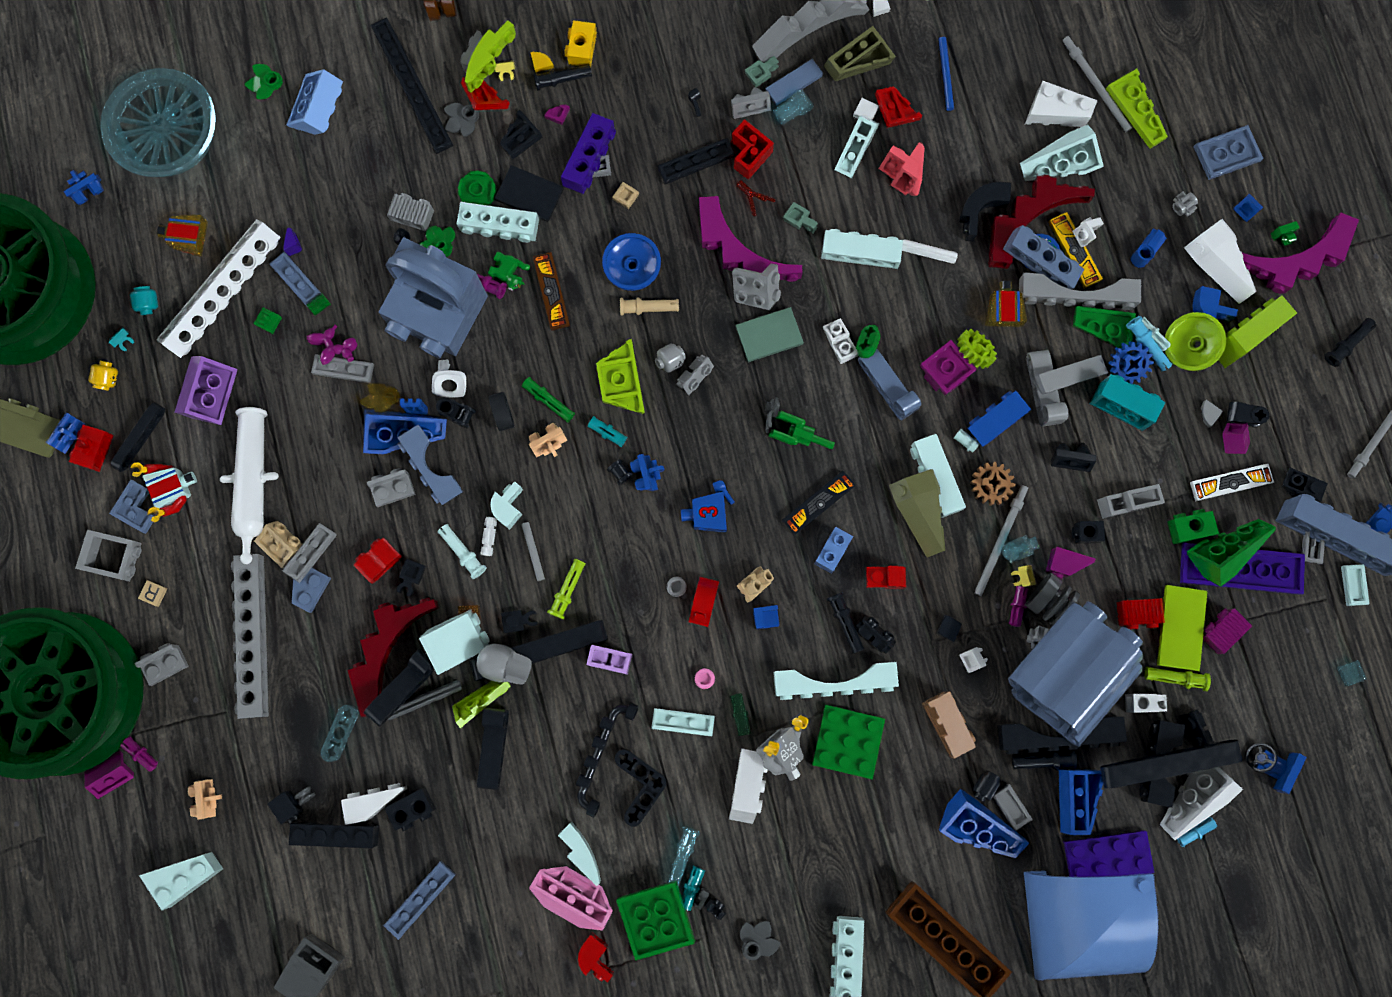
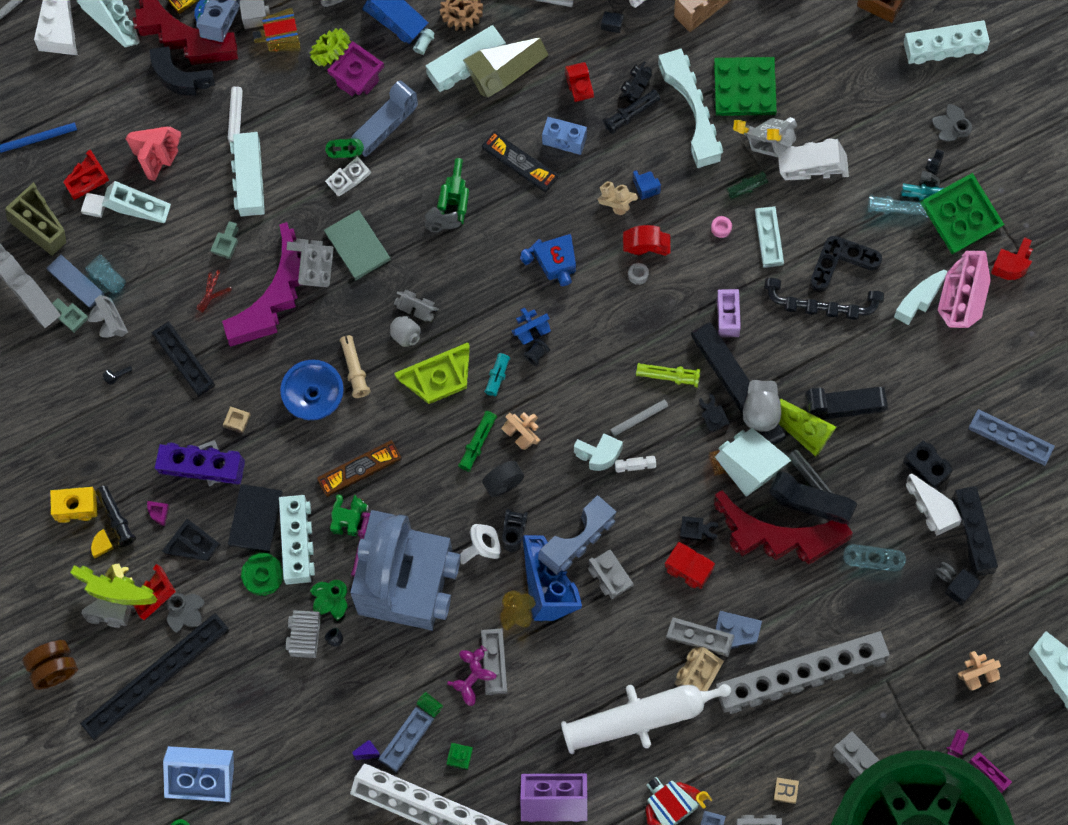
camera: 100 degrees left, 10 degrees down
blue tile [400,399,428,415] -> none
light aqua pin [438,524,487,579] -> none
red brick [732,119,774,180] -> none

